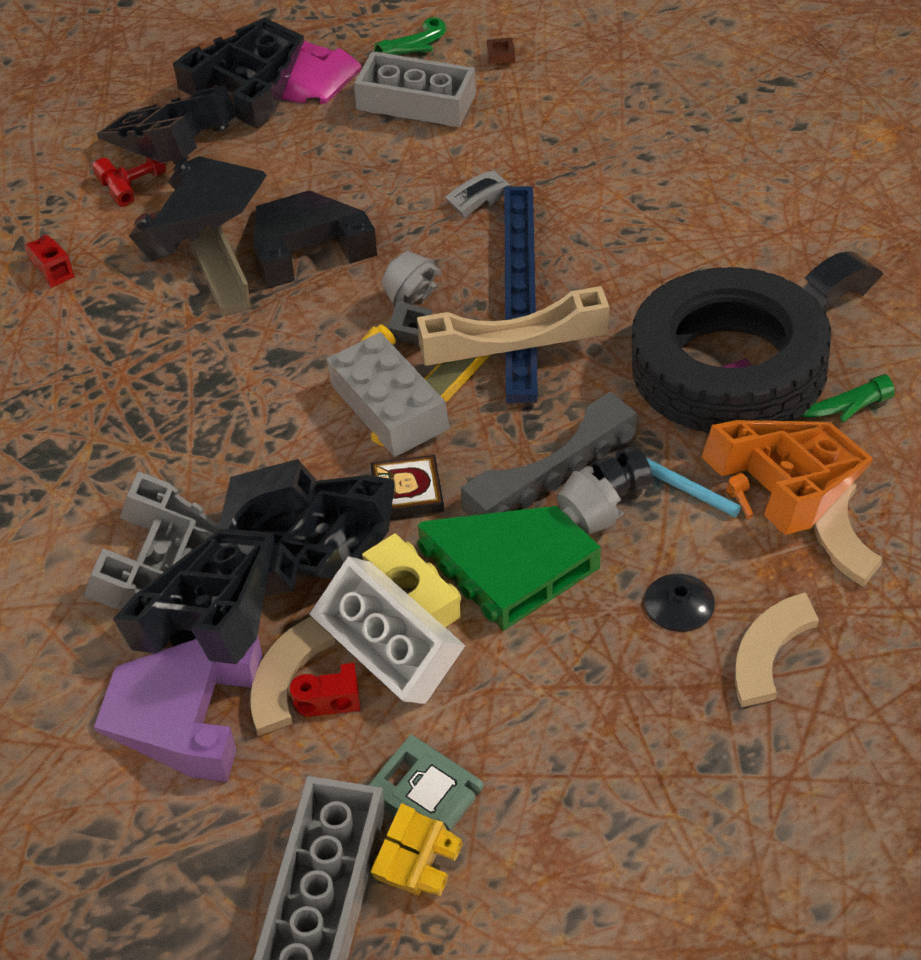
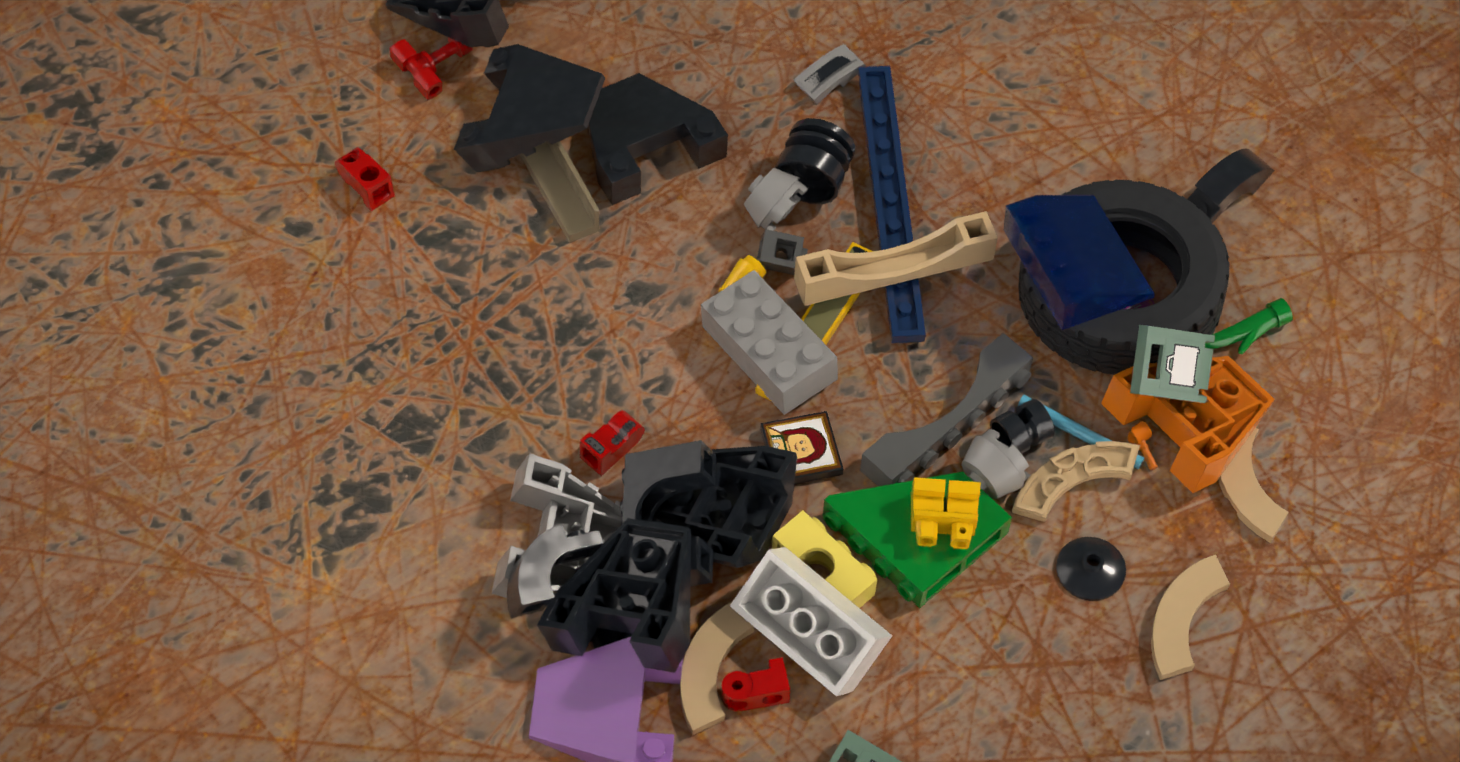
camera: 10 degrees left, 10 degrees up
none -> arch [507,525,604,618]
none -> red leg [580,410,645,476]
none -> black wheel [775,118,856,205]
none -> yellow hips [911,477,981,549]
none -> clear blue slope [1003,195,1155,330]
none -> tan tile [1012,441,1140,522]
none -> sand green container [1130,325,1215,403]

